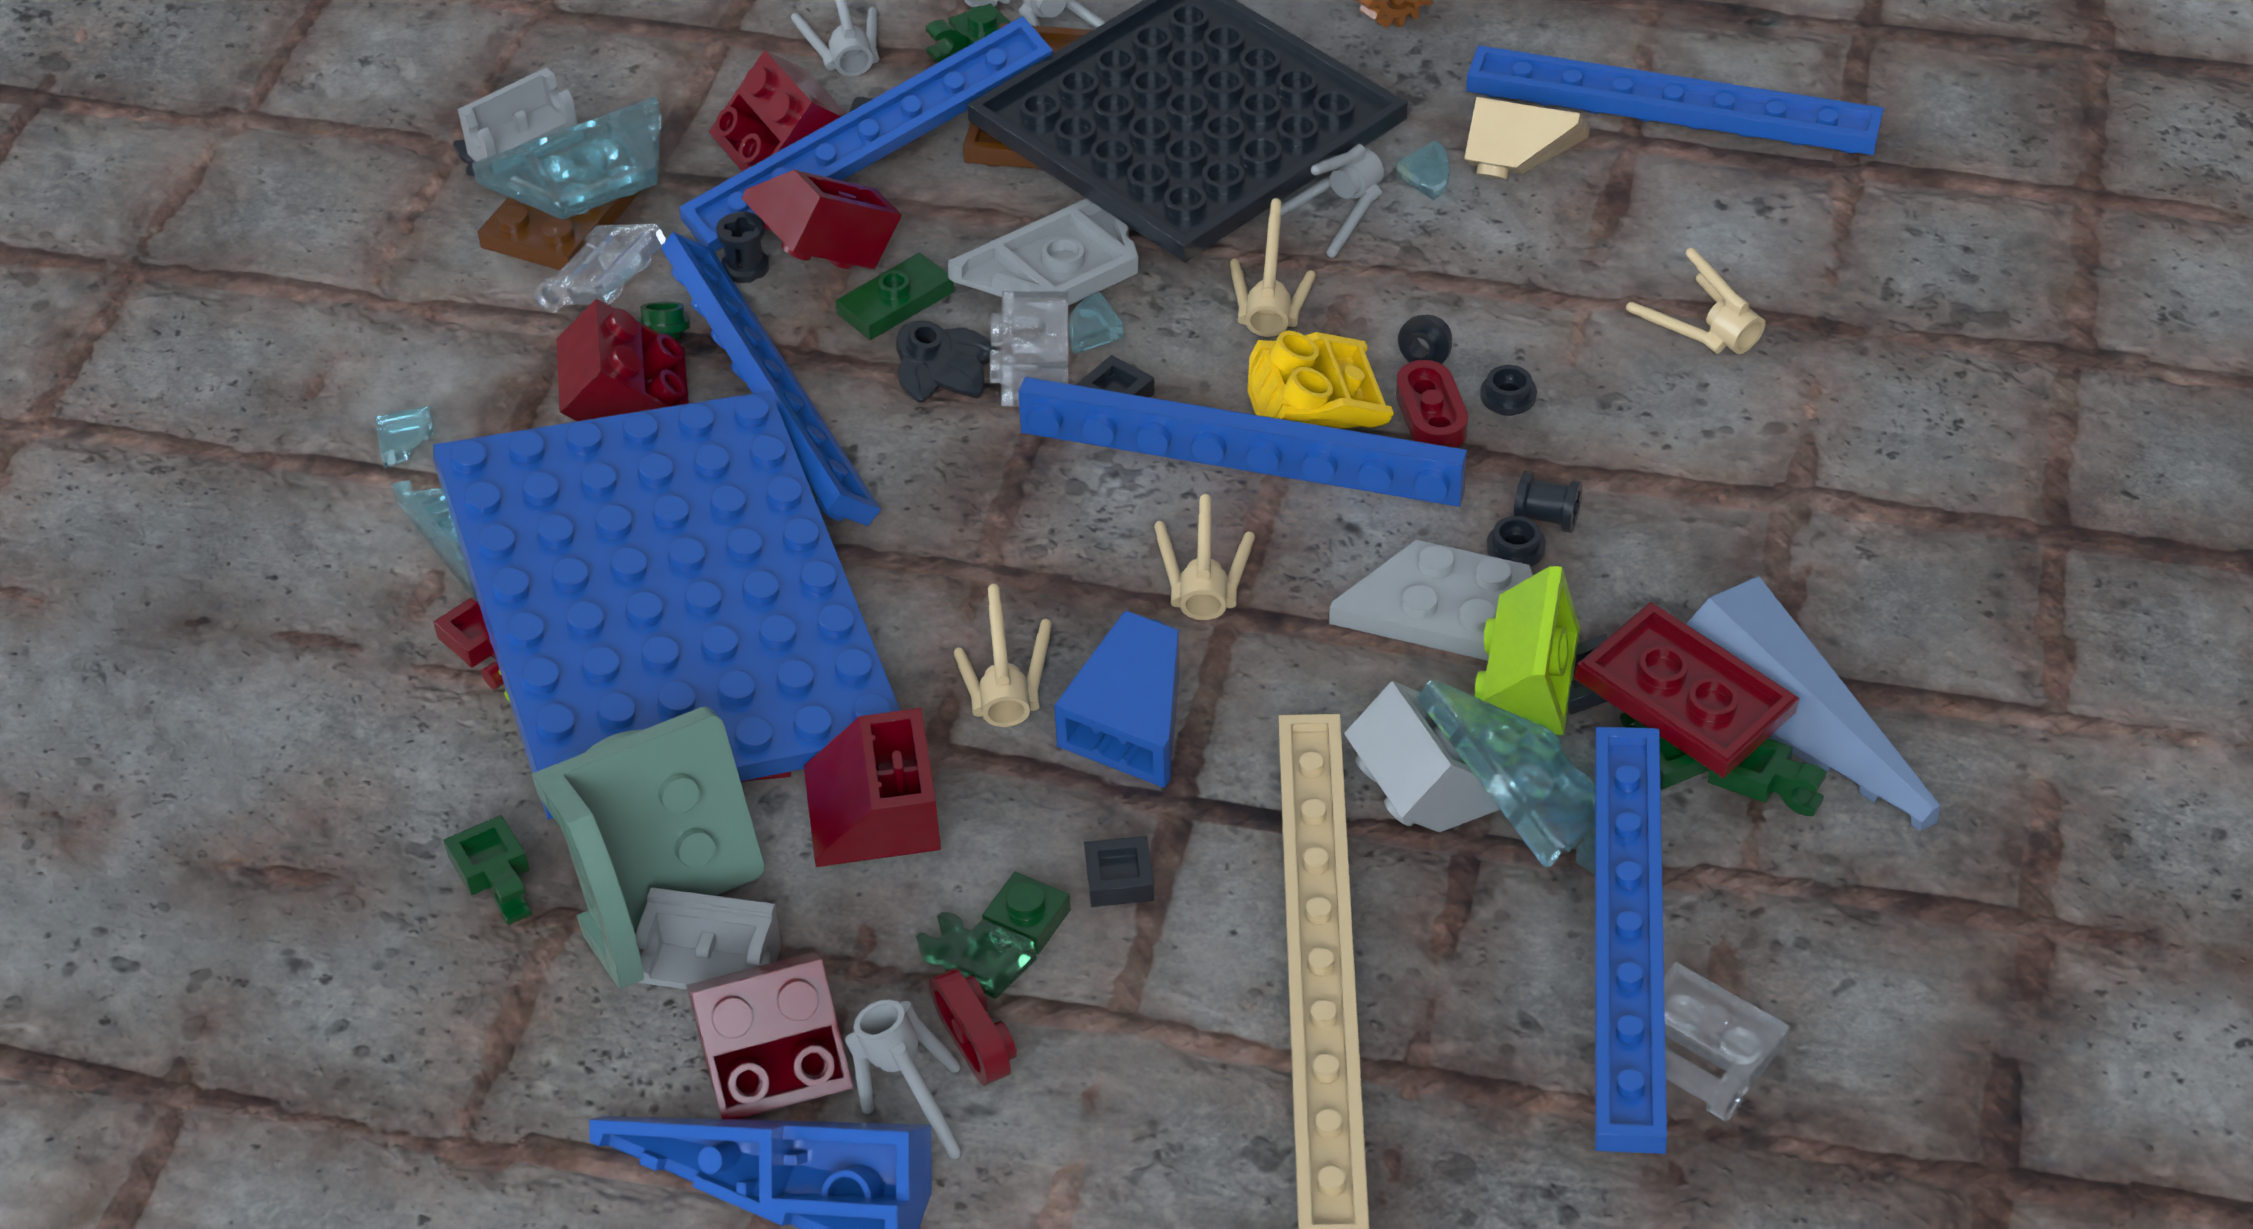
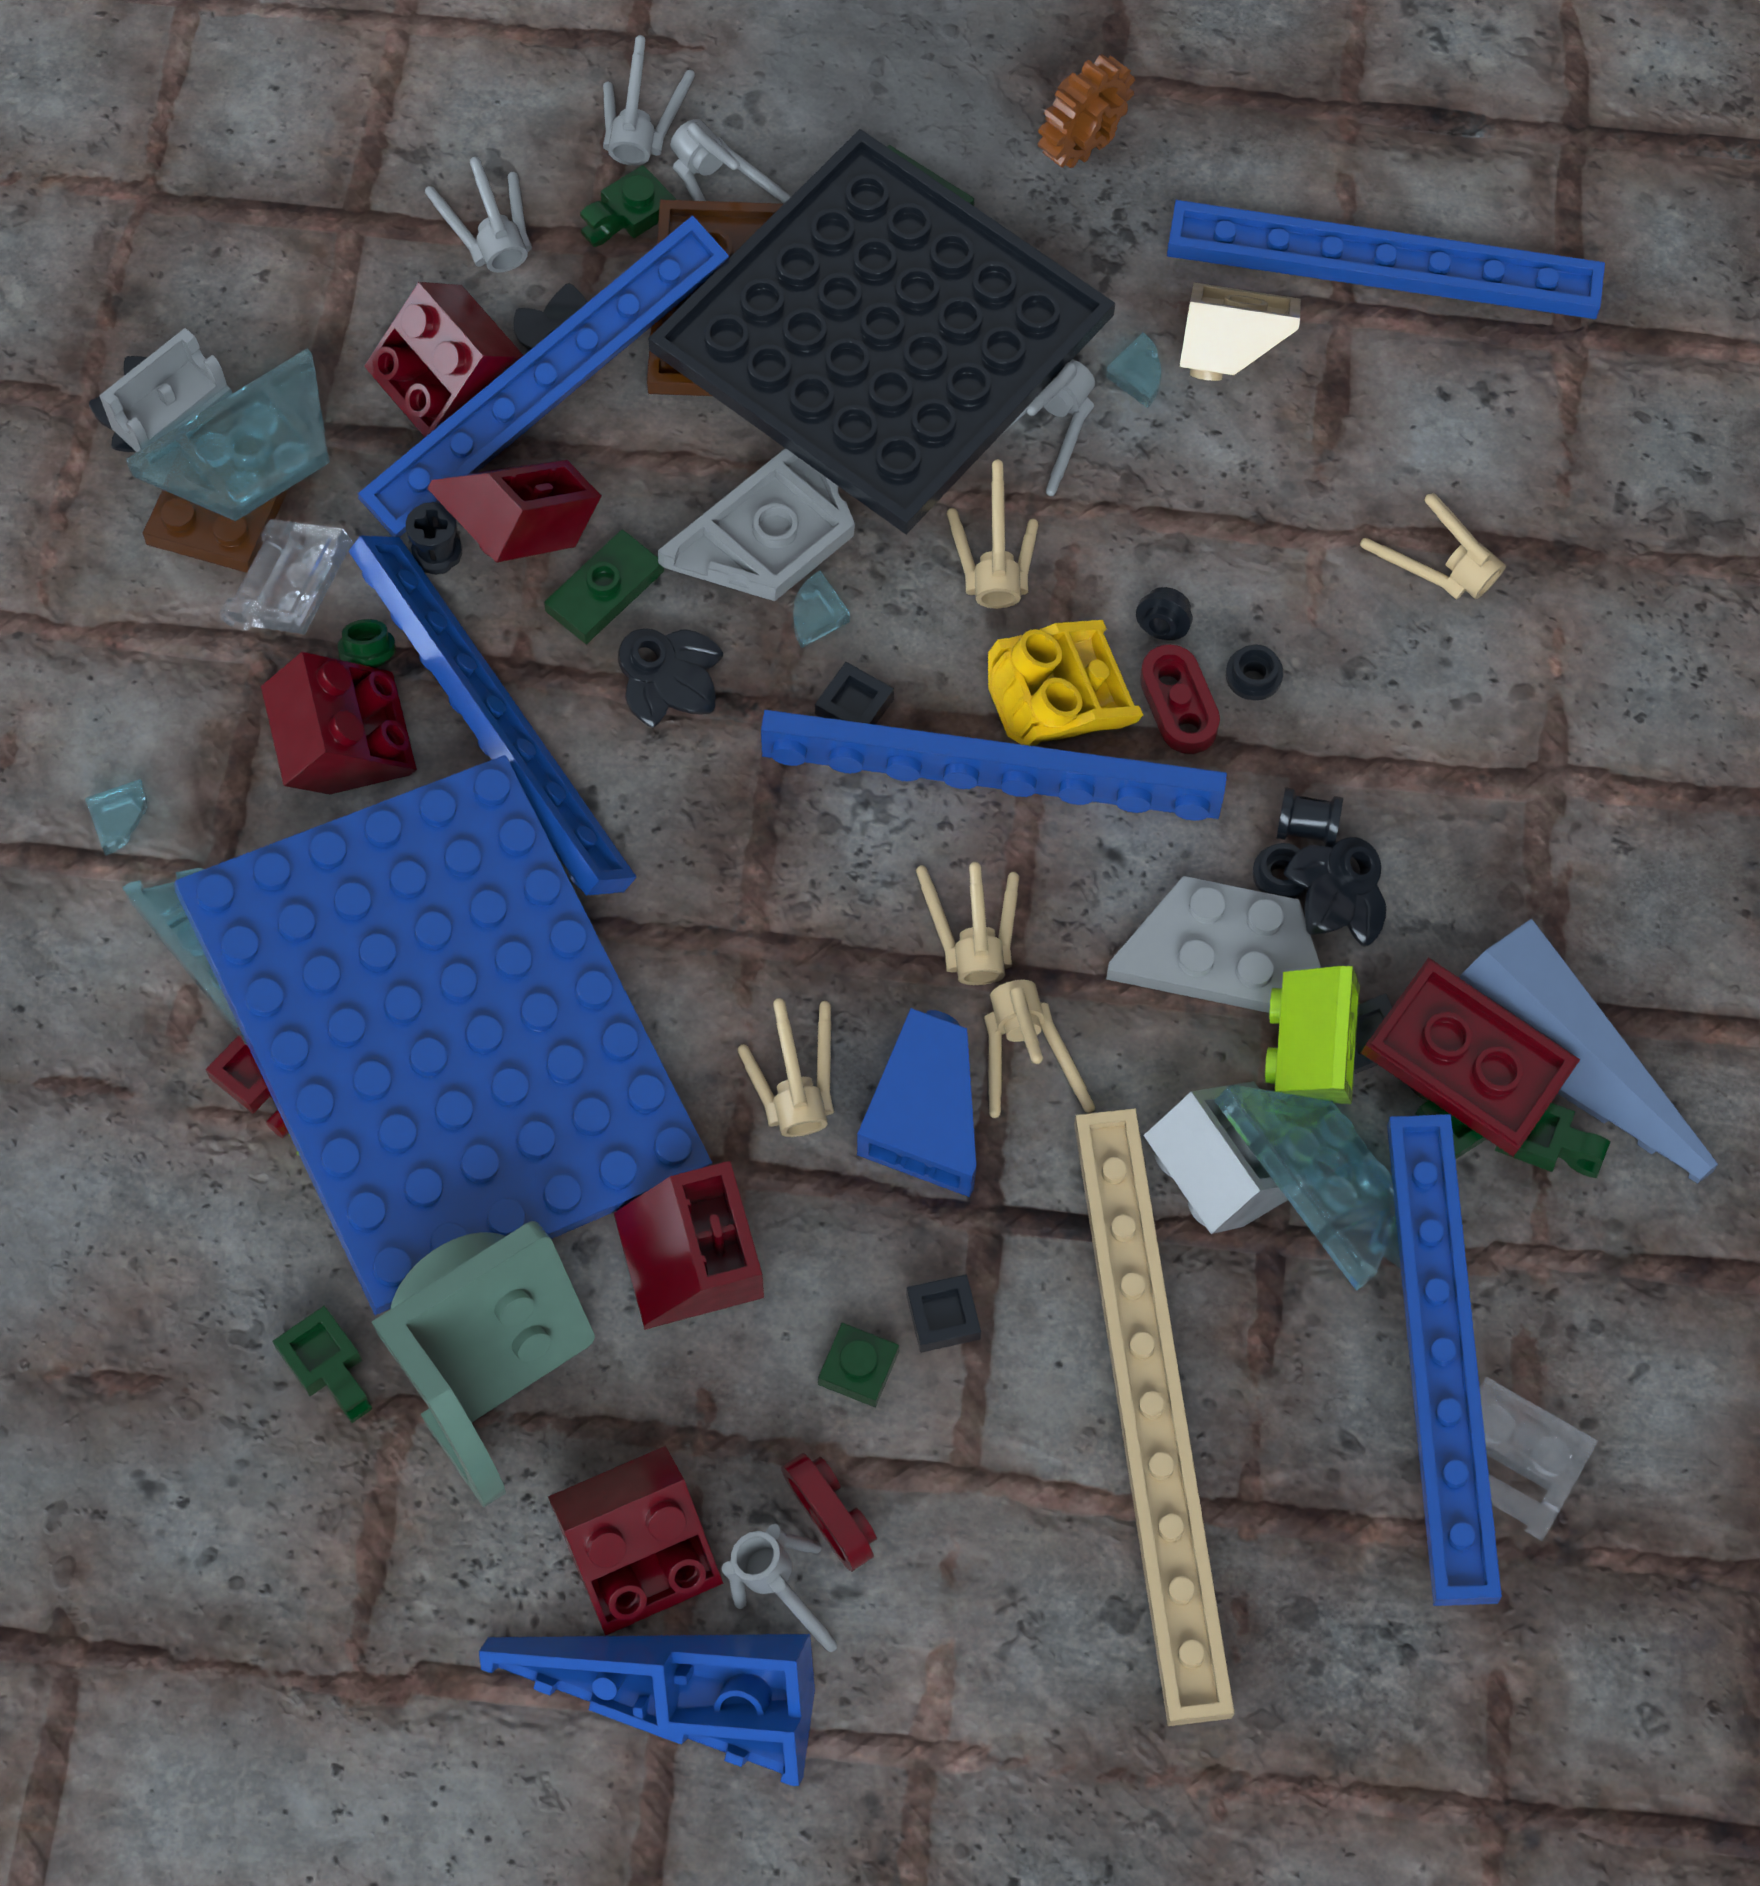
camera: 10 degrees left, 20 degrees up
light grey hinge [635,887,782,989] -> none
clear green plate [916,912,1037,999] -> none
clear brick [990,291,1068,406] -> none
none -> tan plant [984,980,1095,1118]
none -> black plate [1284,837,1386,947]

